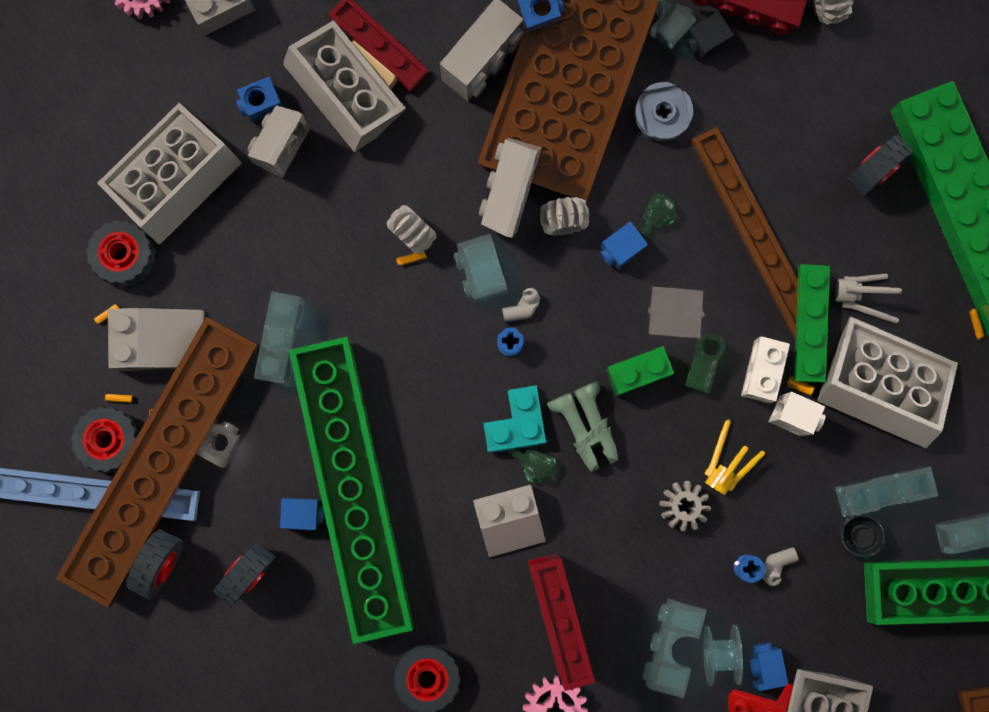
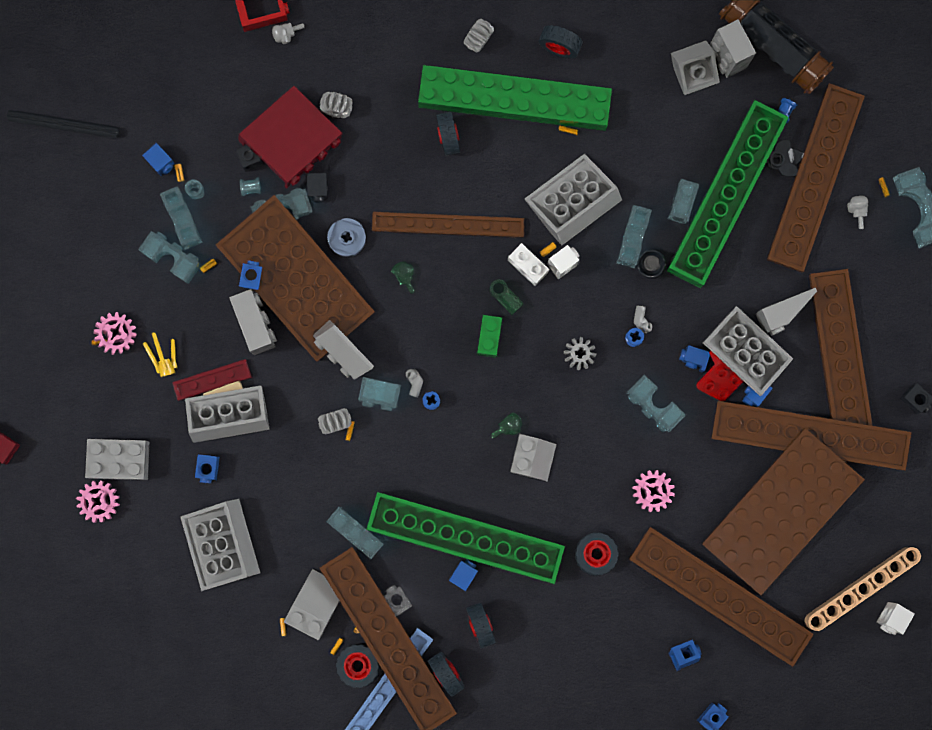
camera: 65 degrees left, 0 degrees up
black wheel [86,220,156,288] -> none
light grey slope [247,106,310,178] -> none
teal plate [483,385,546,454] -> none
dark red panel [528,553,595,691] -> none
light grey gear [540,197,590,236] -> none
sand green piece [547,381,618,472] -> none
blue brick [600,221,648,270] -> none
clear piece [648,287,705,339] -> none
clear light blue piece [703,624,743,687] -> none
yellow plant [704,420,765,495] -> none
green plate [794,264,830,383] -> none
light grey plant [835,274,902,324] -> none

